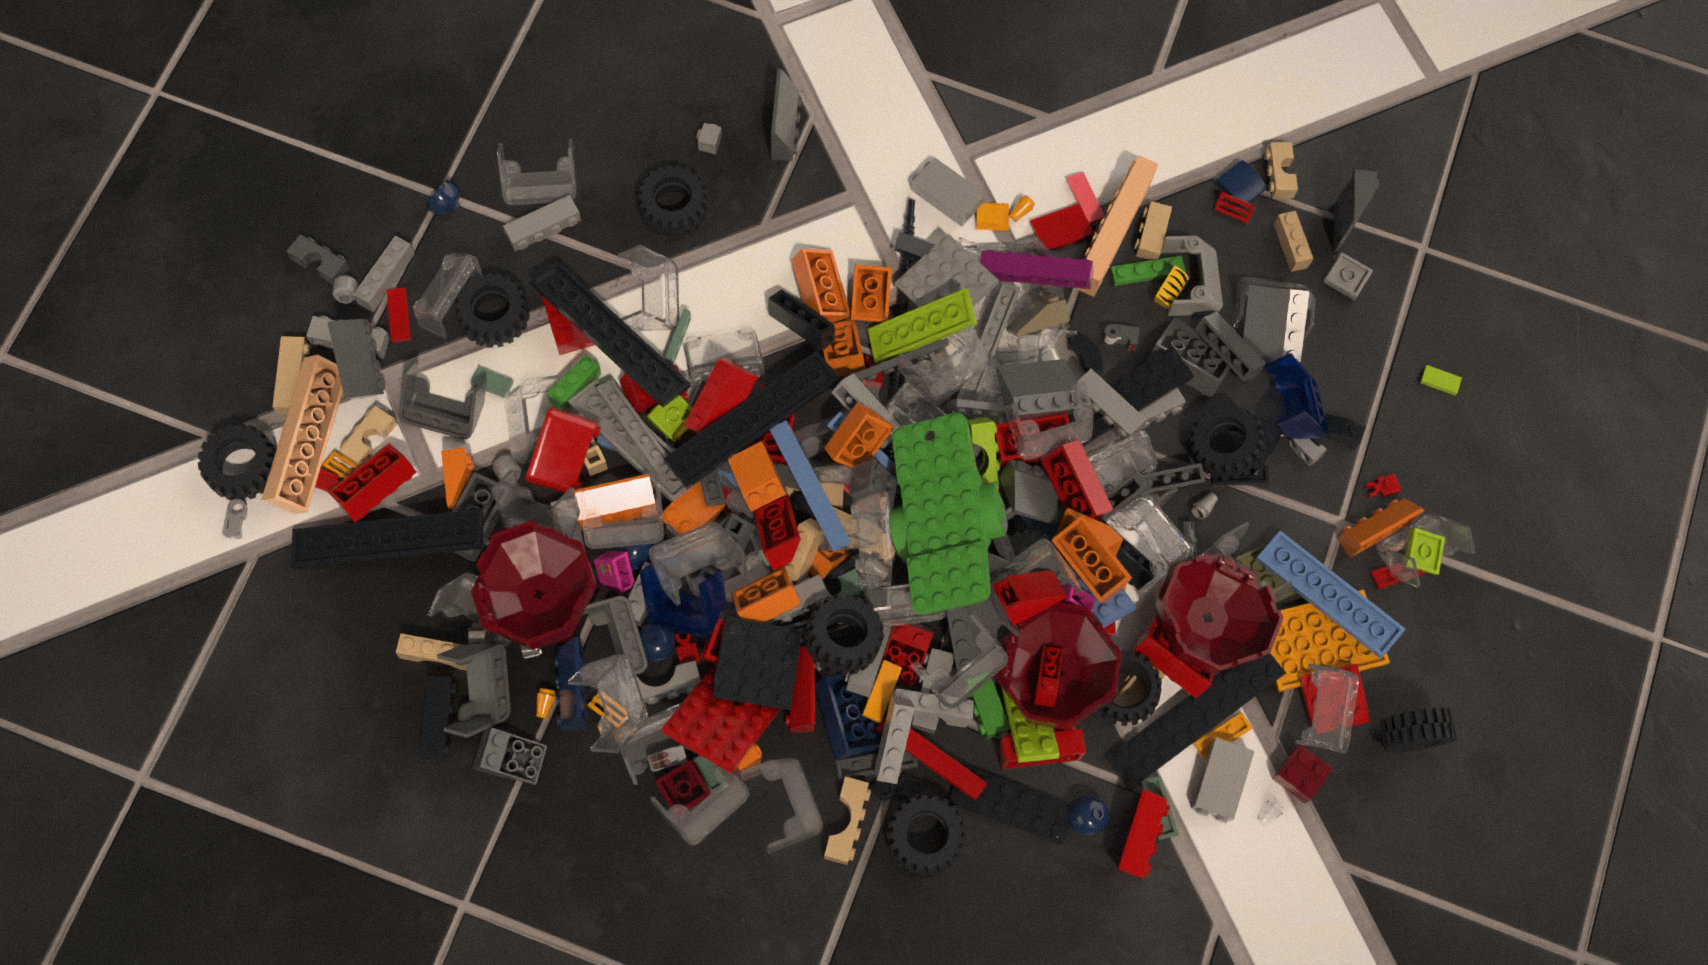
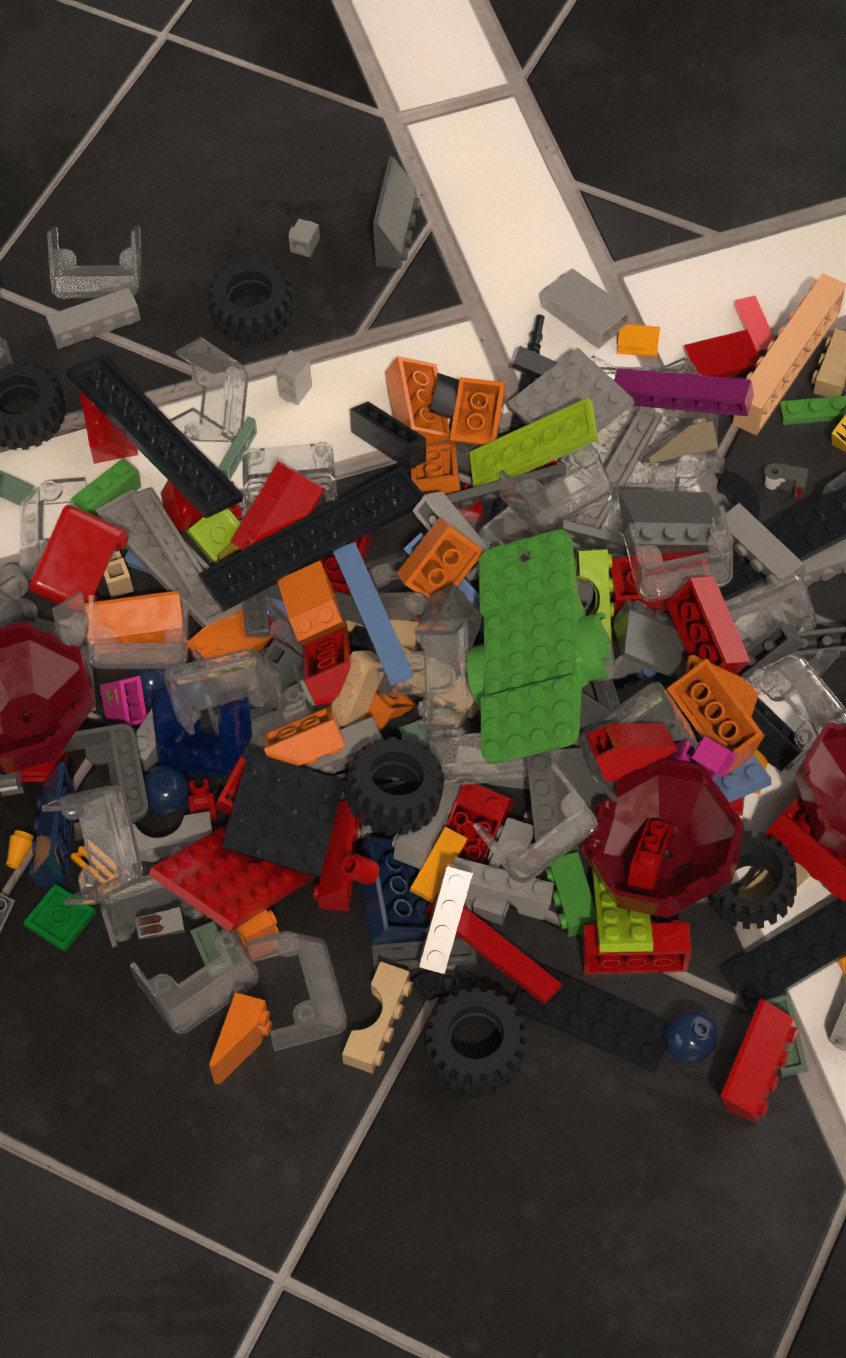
camera: 15 degrees right, 10 degrees down
dark red brick [655,760,712,819] -> none
light orange cone [1009,195,1035,222] -> none
none -> green plate [23,884,96,952]
none -> orange slope [209,992,272,1085]
none -> light grey brick [276,350,312,405]
none -> red brick [341,854,379,885]
none -> black slope [429,373,460,419]
none -> dark pink brick [692,736,738,778]

